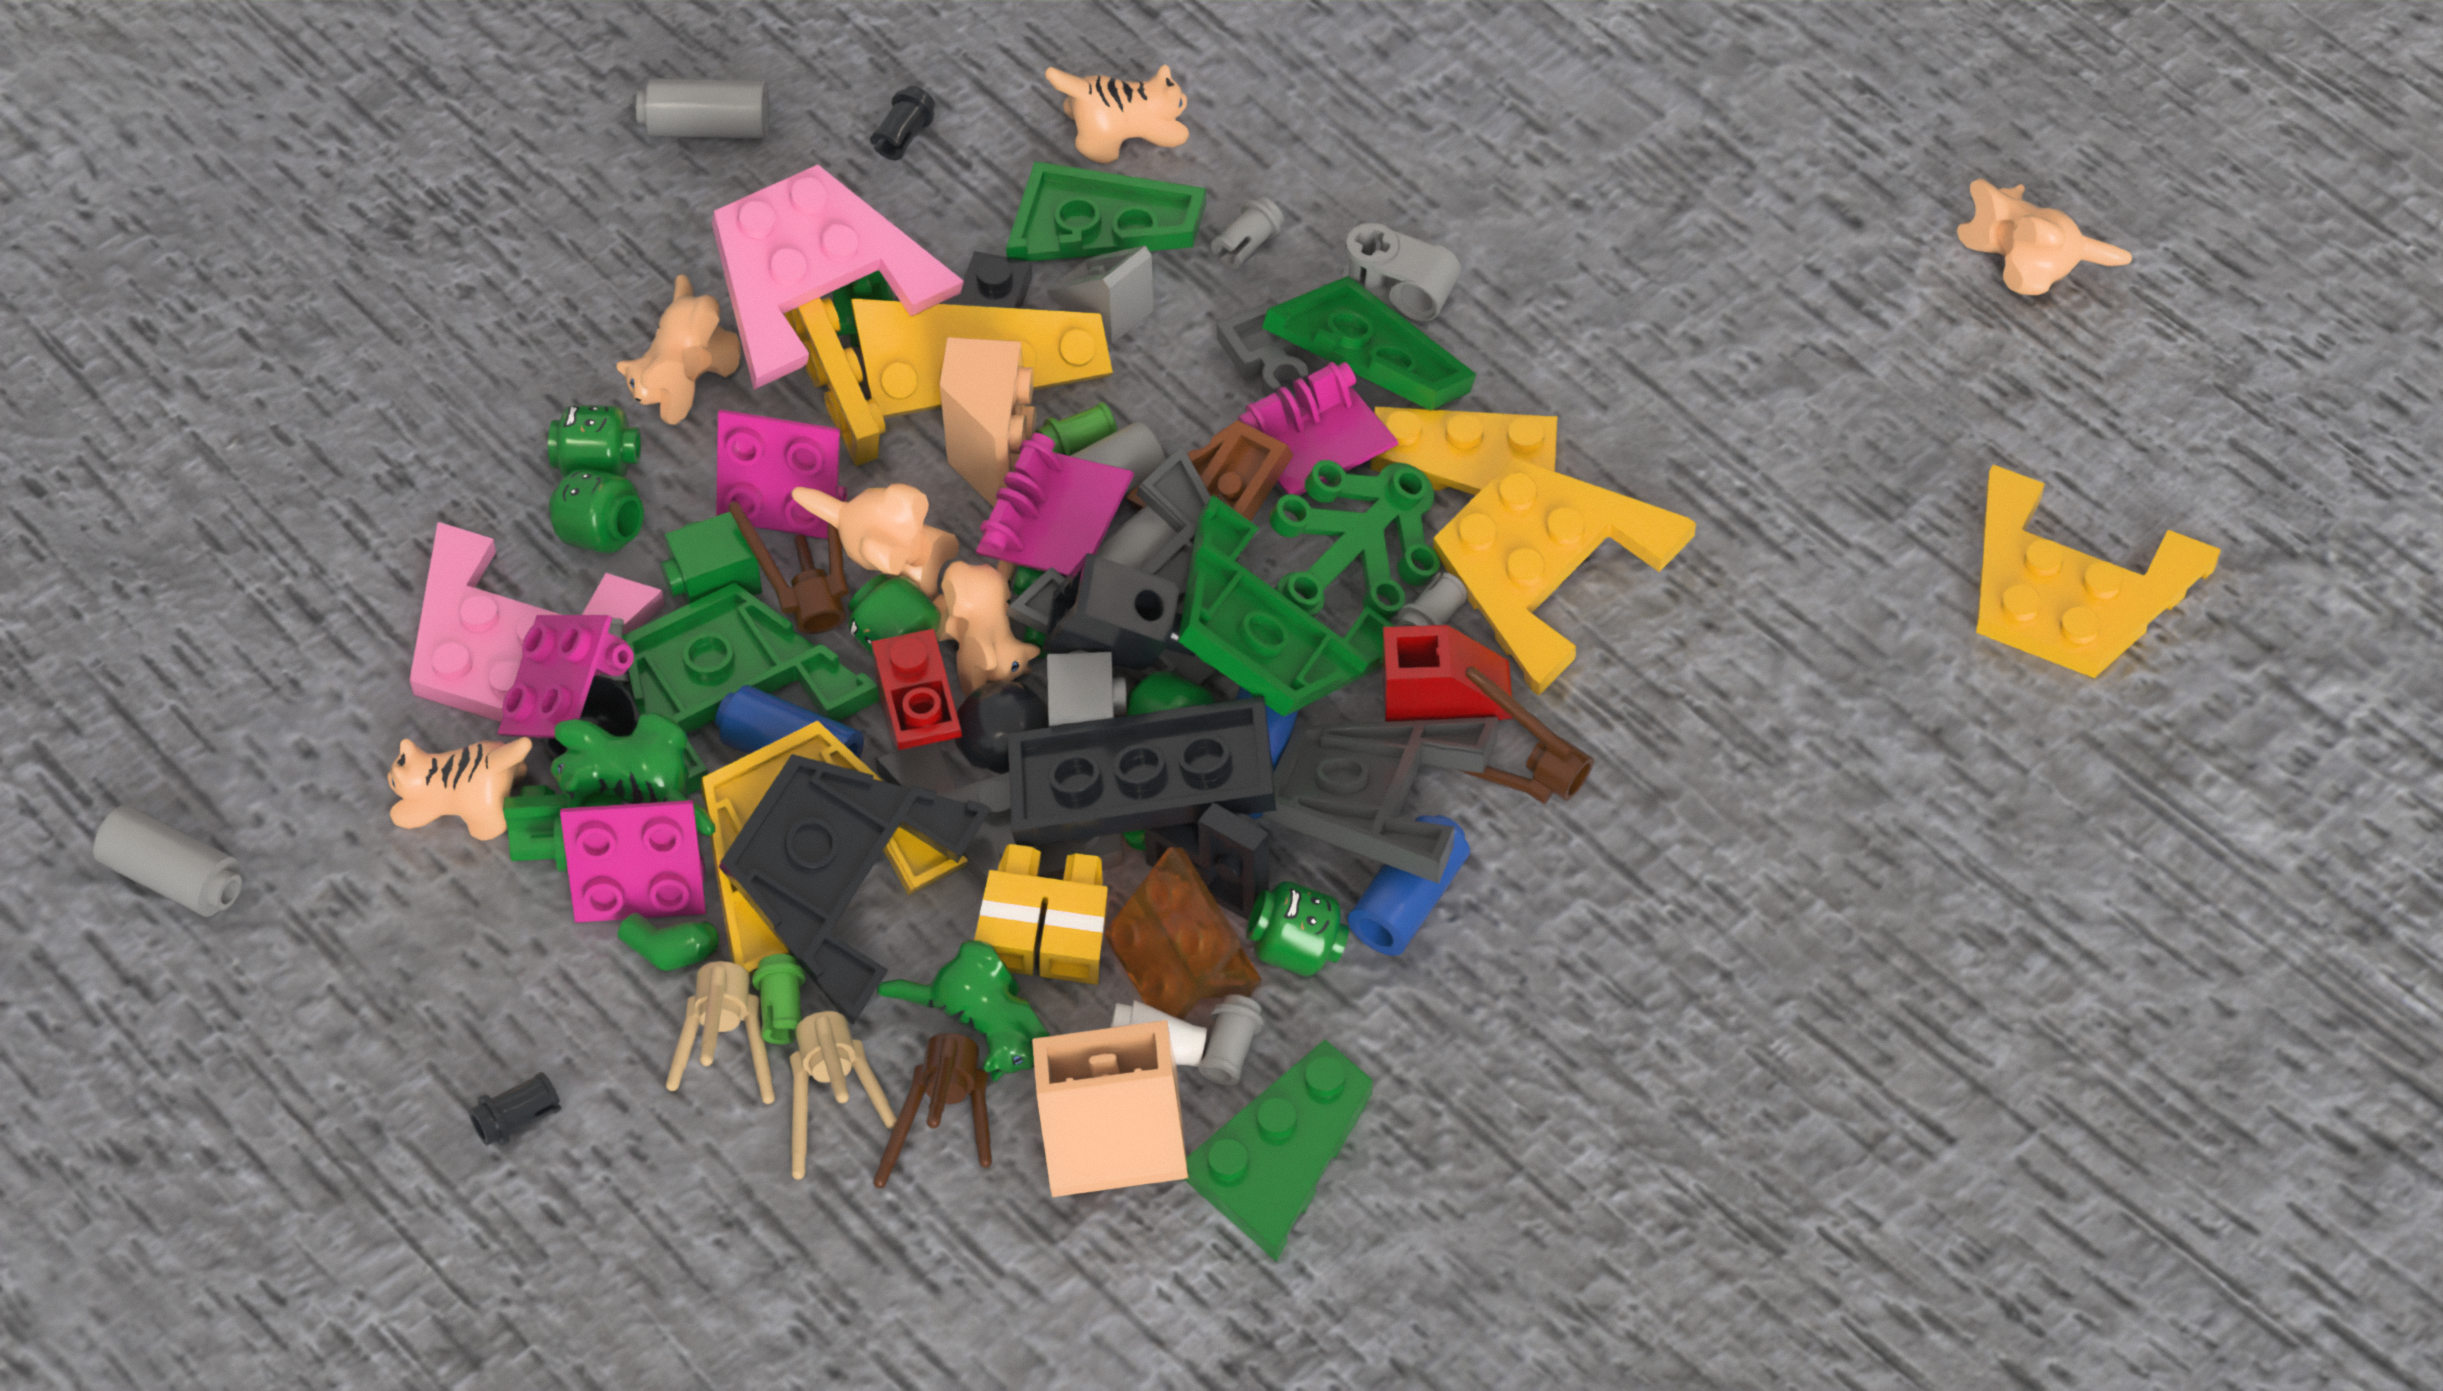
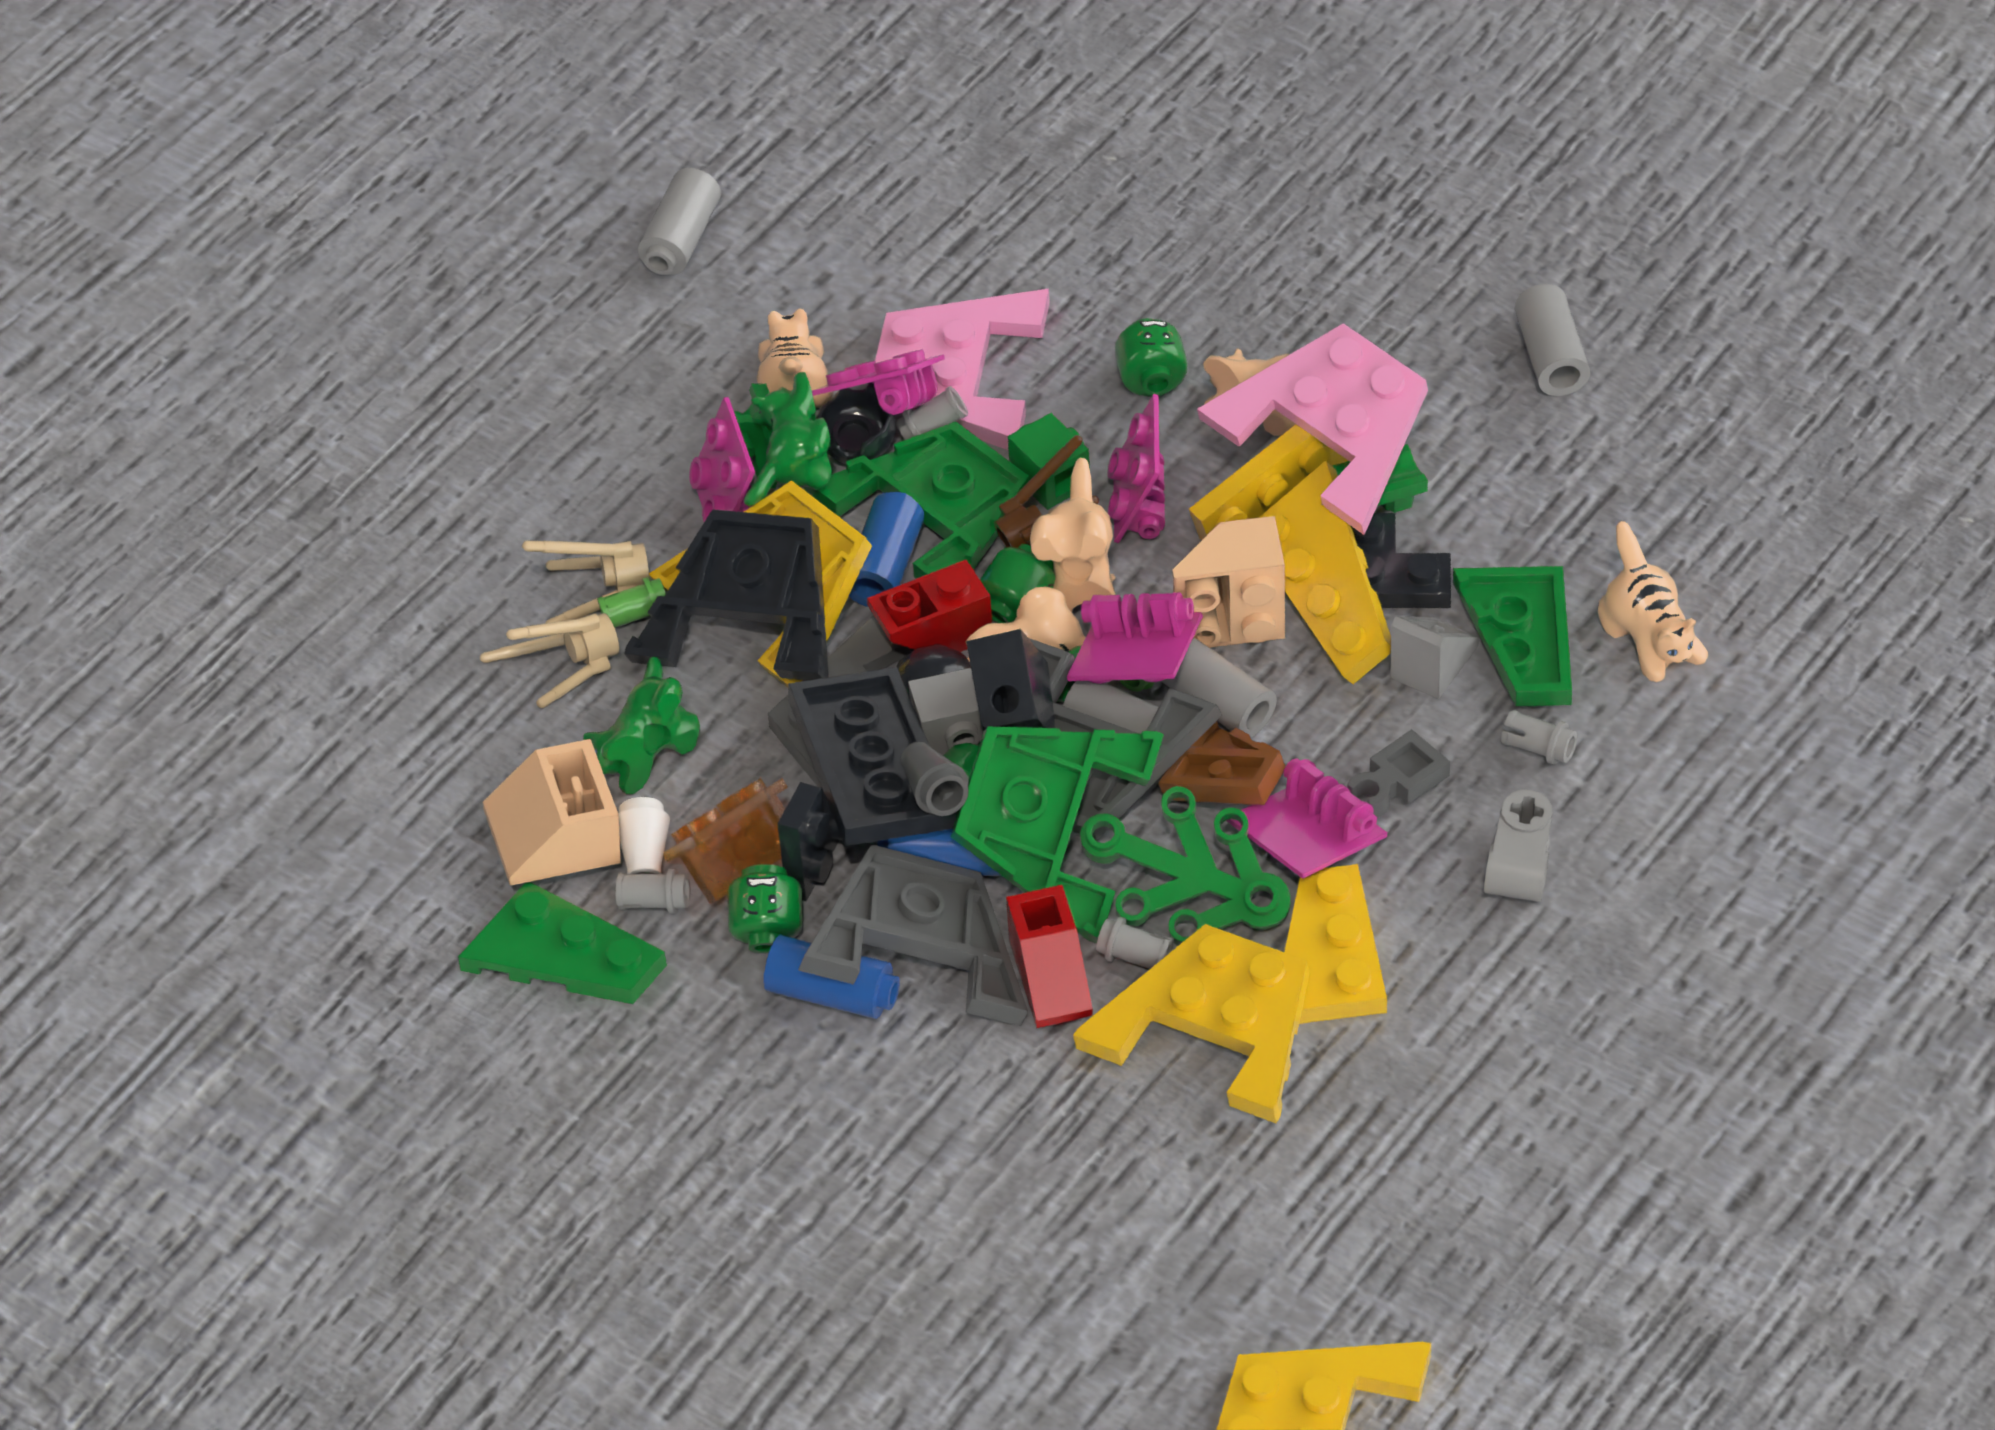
camera: 80 degrees right, 5 degrees down
black pin [469,1072,561,1146] -> none
green head [549,468,644,554] -> none
green arm [617,912,719,971] -> none
black pin [870,86,935,161] -> none
reddish brown plant [873,1033,992,1188] -> none
yellow hips [974,844,1108,985] -> none
bright green pin [1035,402,1117,456] -> none
green wing [1262,276,1476,411] -> none
reddish brown plant [1455,666,1594,804] -> none
light nougat animal [1957,179,2132,296] -> none
none -> dark grey cone [900,742,969,816]

